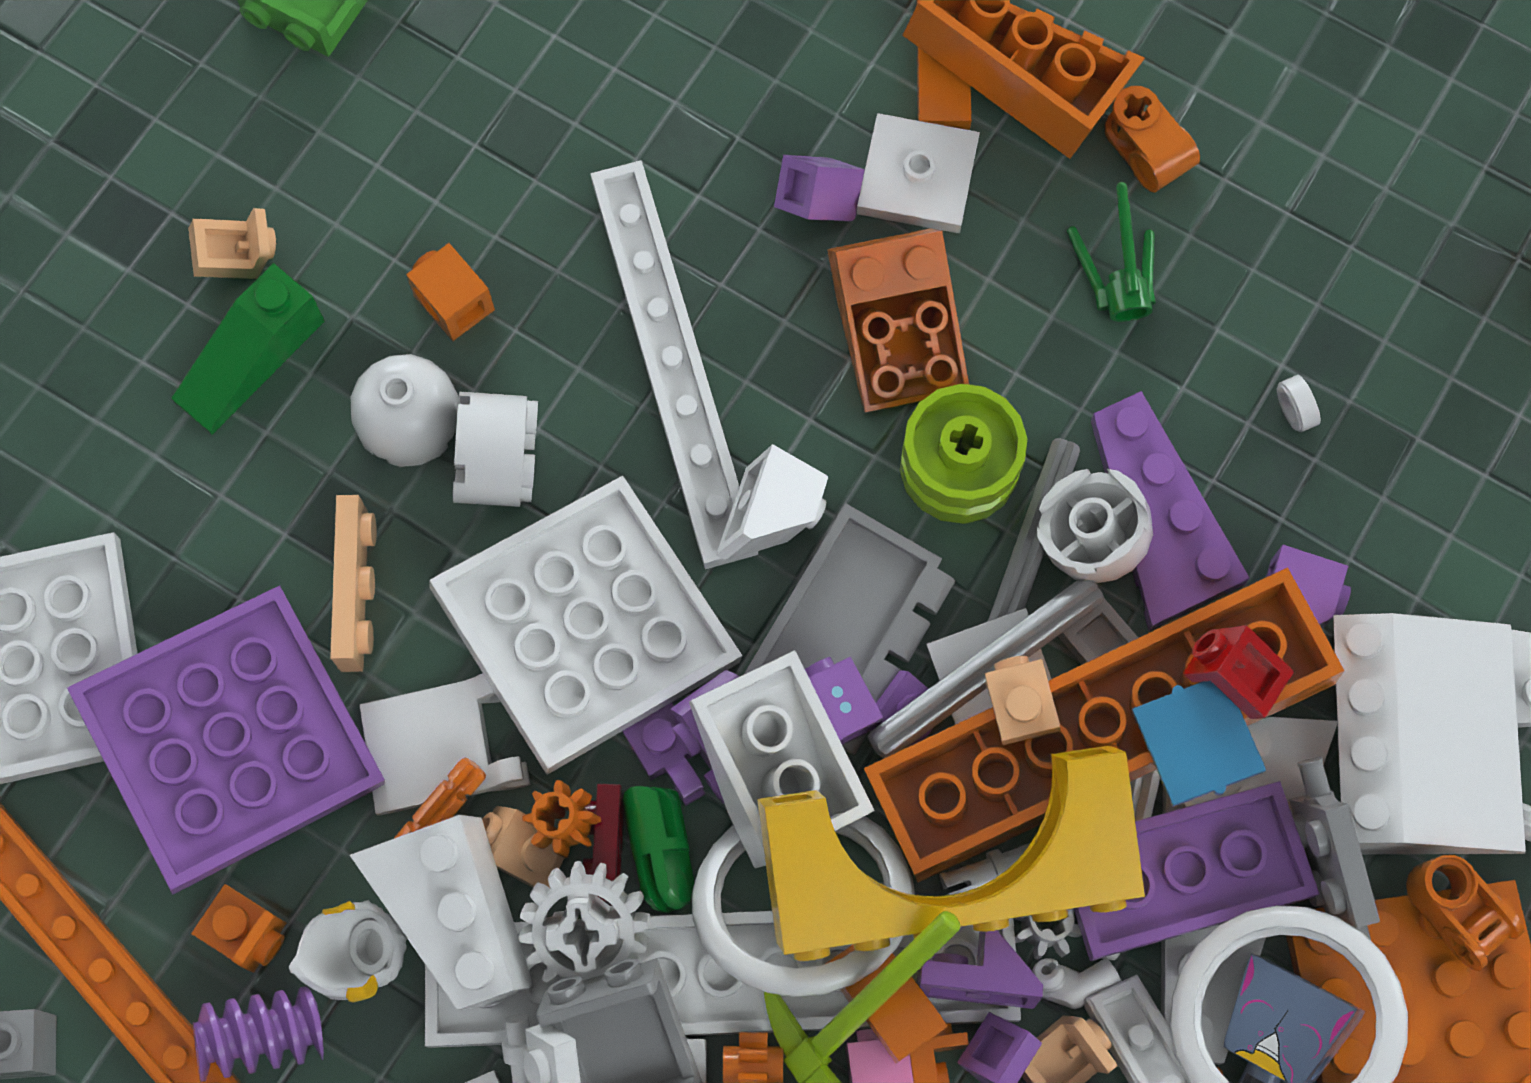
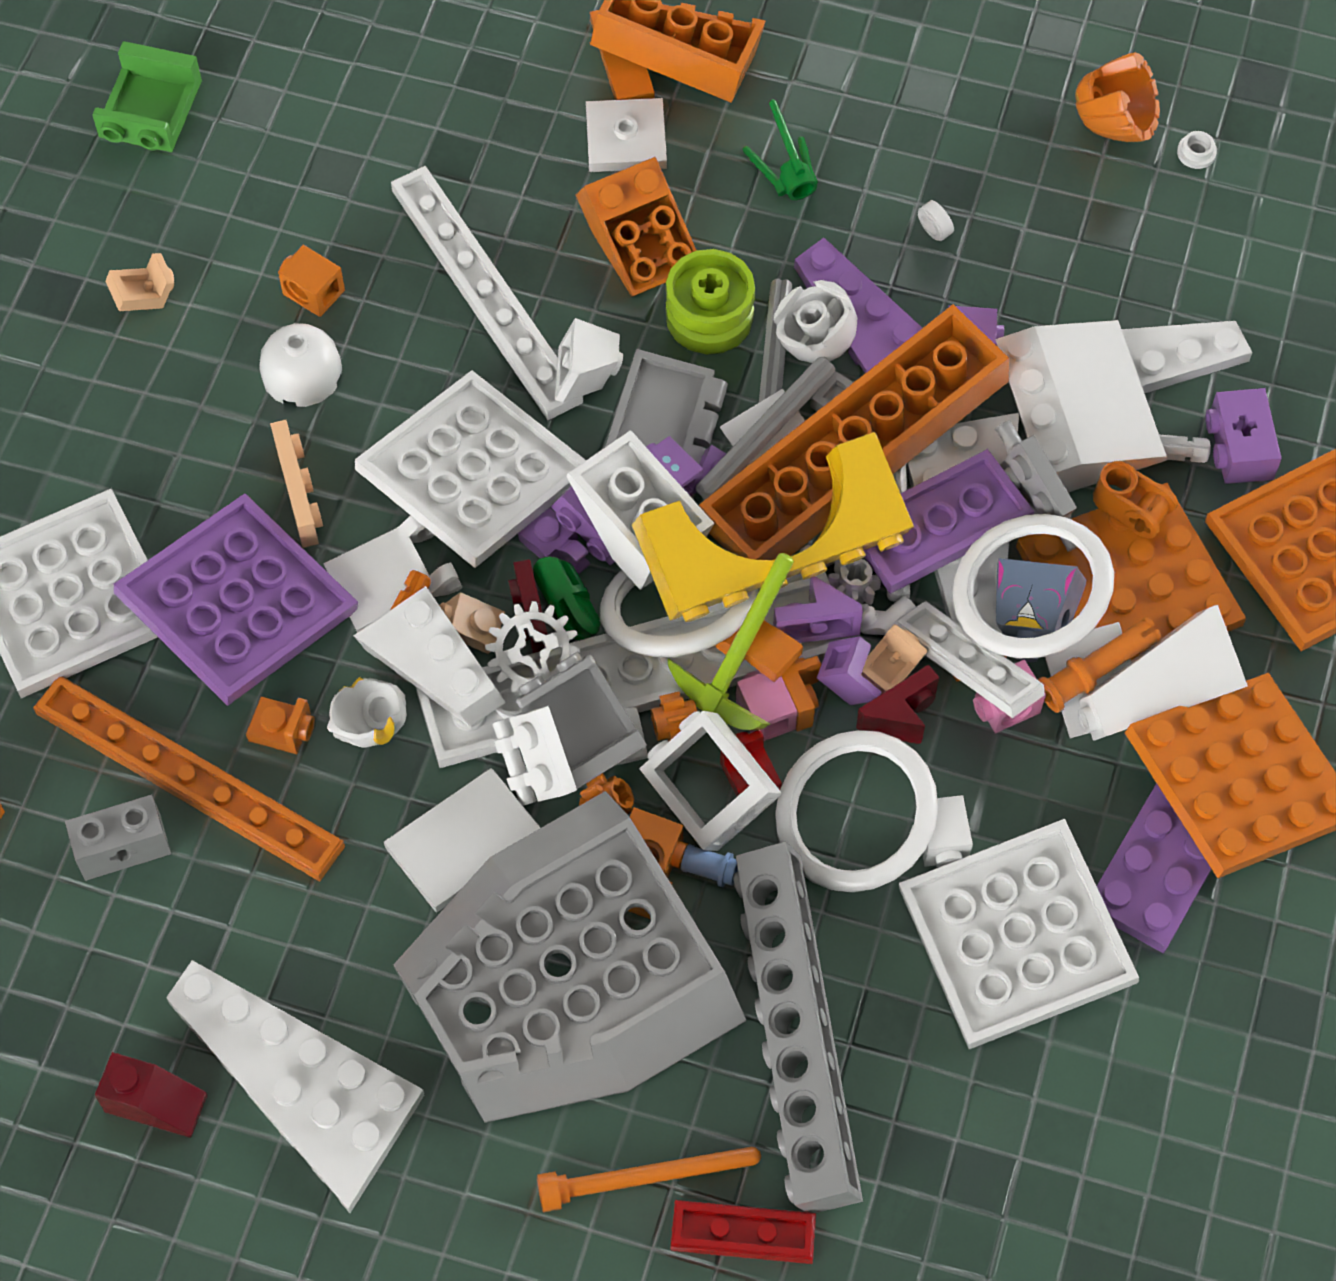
camera: 15 degrees left, 10 degrees down
green slope [171,263,325,435] -> none
medium lavender piece [193,986,324,1083] -> none
white brick [453,392,538,507] -> none
orange gear [522,780,601,858] -> none
medium lavender panel [774,155,865,221] -> none
light nougat bracket [985,656,1060,745] -> none
orange piece [1105,86,1200,193] -> none
dark azure piece [1132,681,1266,807] -> none
red bracket [1183,625,1294,719] -> none

